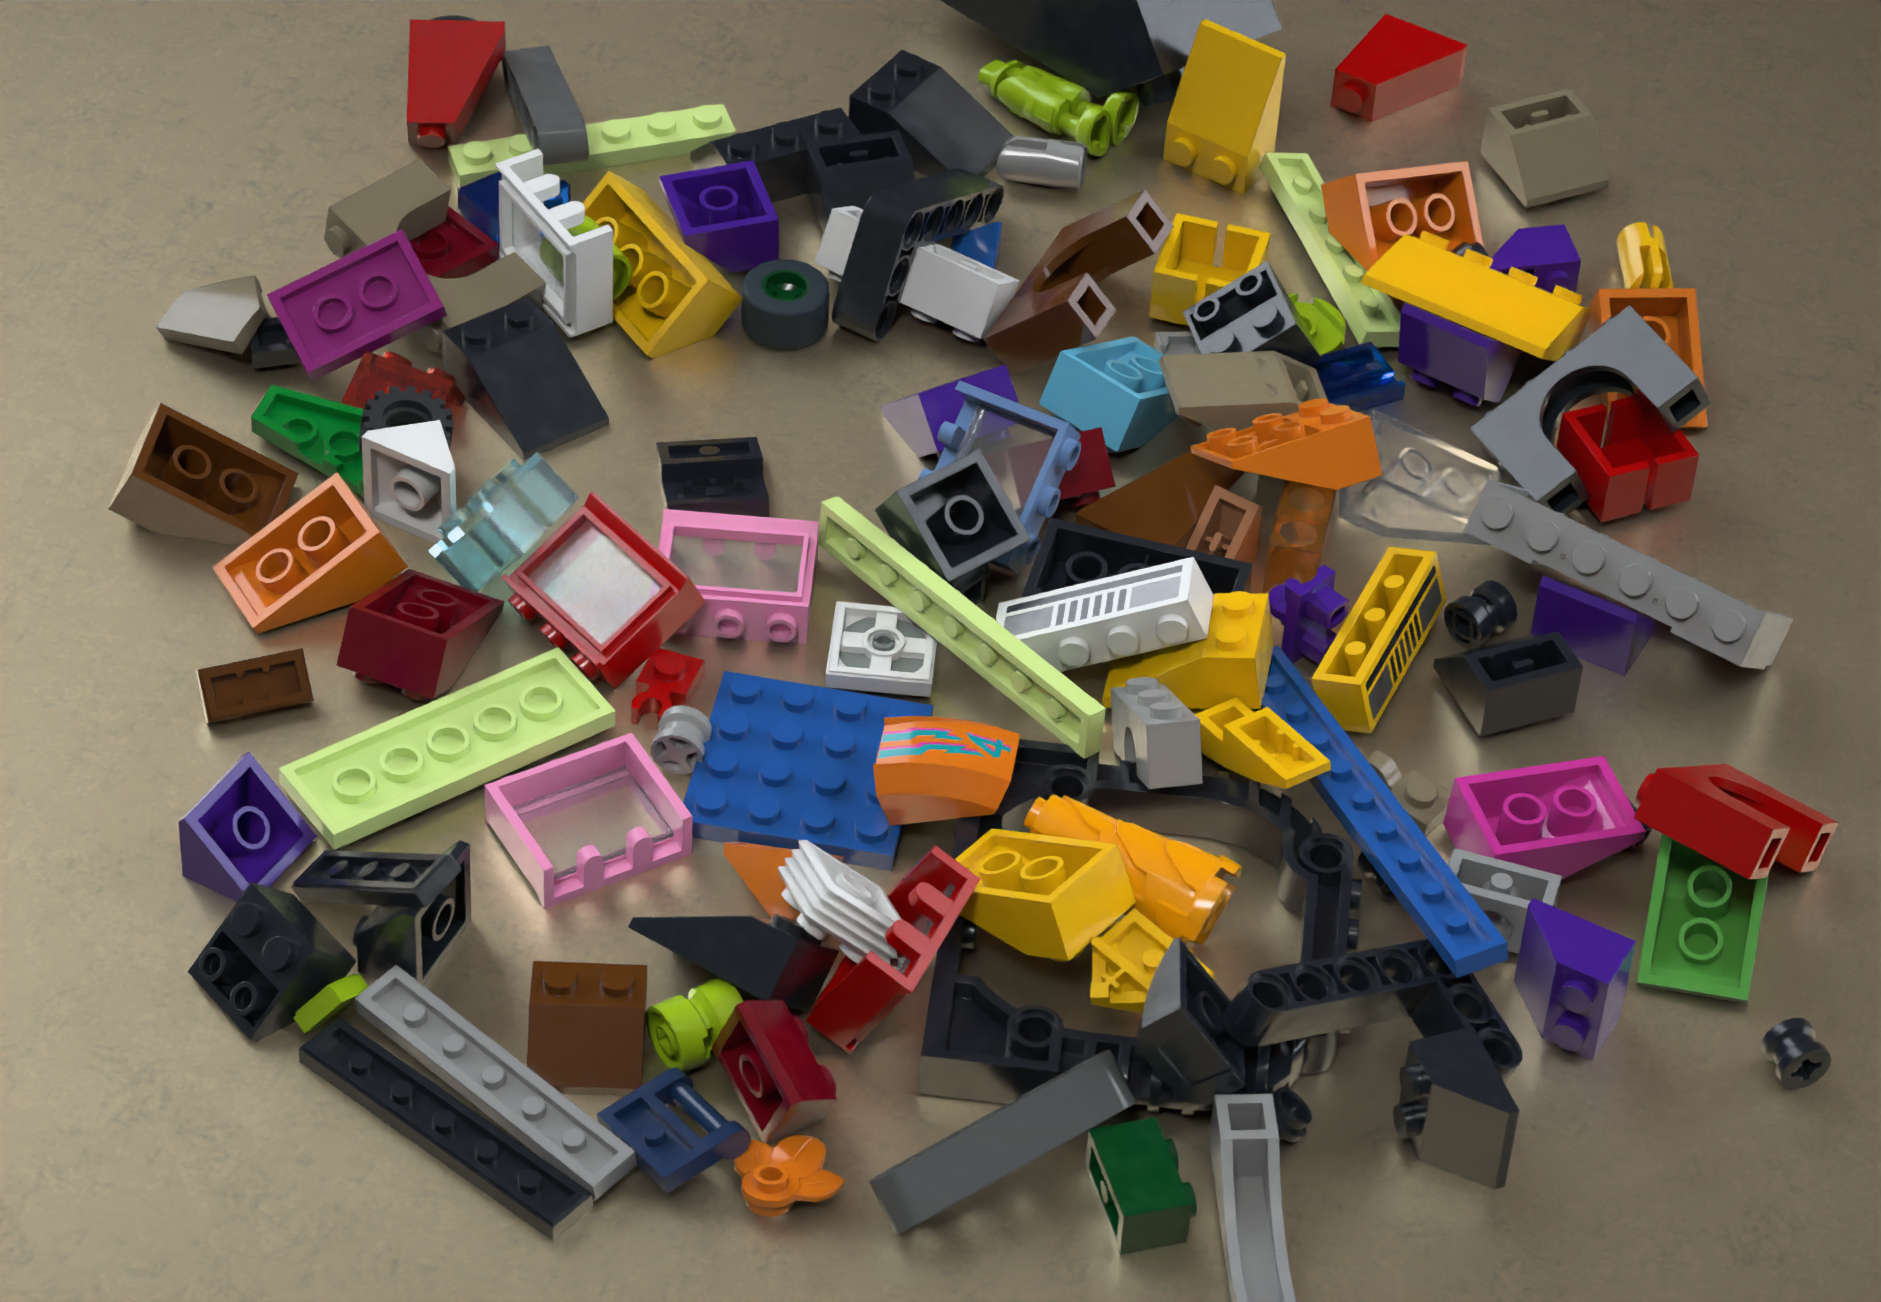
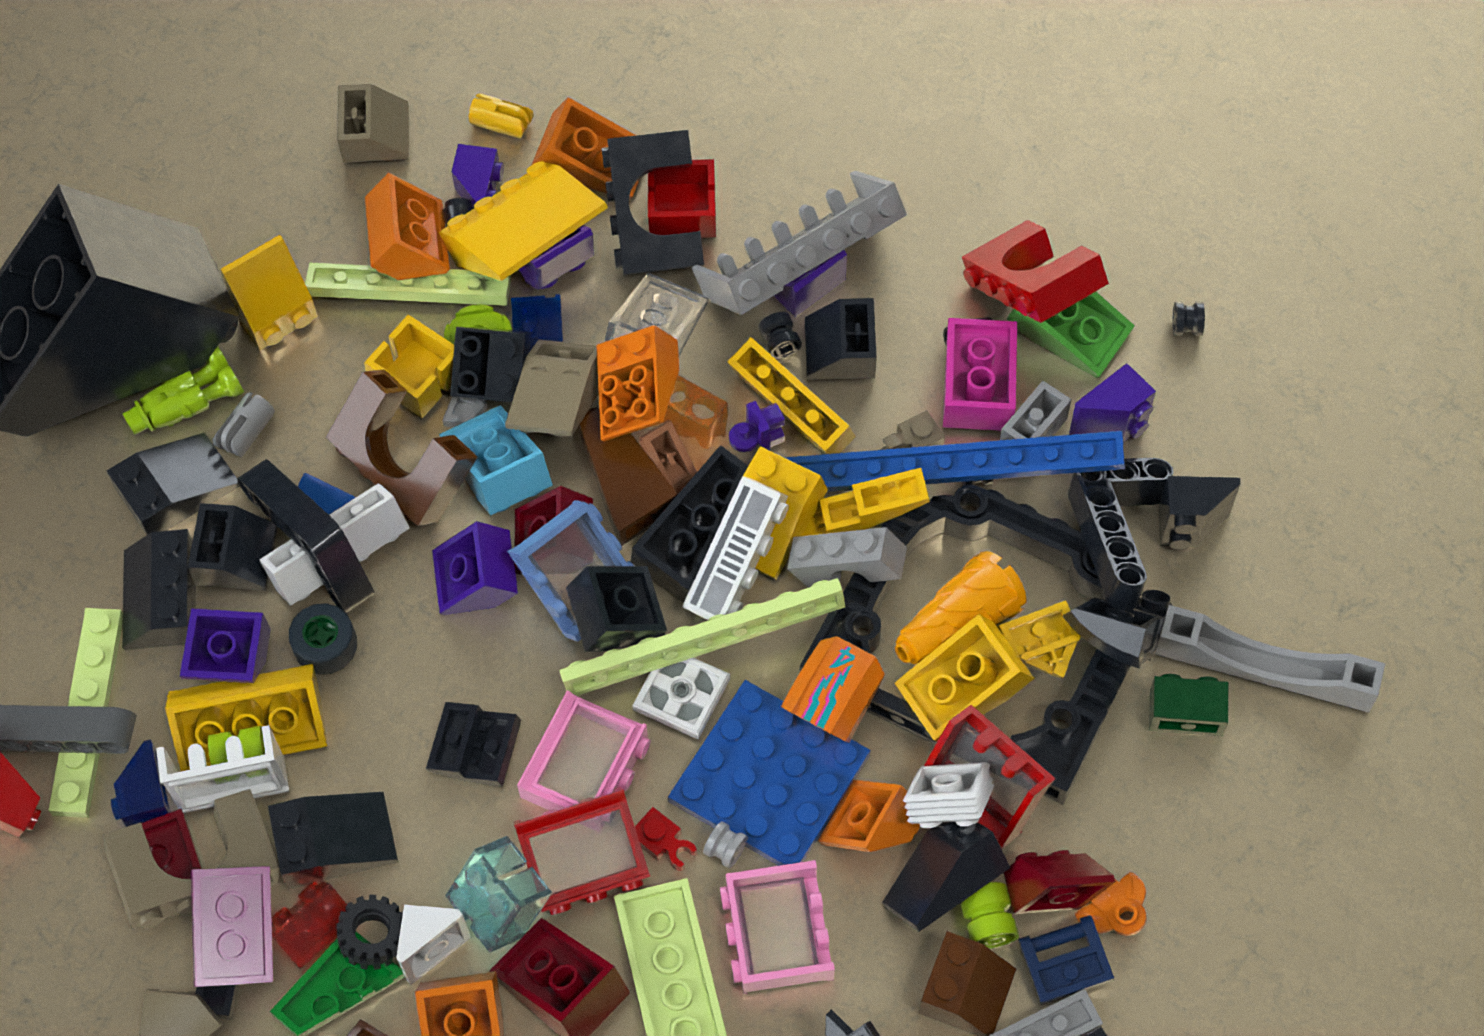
camera: 65 degrees left, 20 degrees up
dark grey beam [868,1050,1137,1234] -> none
red slope [1330,14,1468,122] -> none

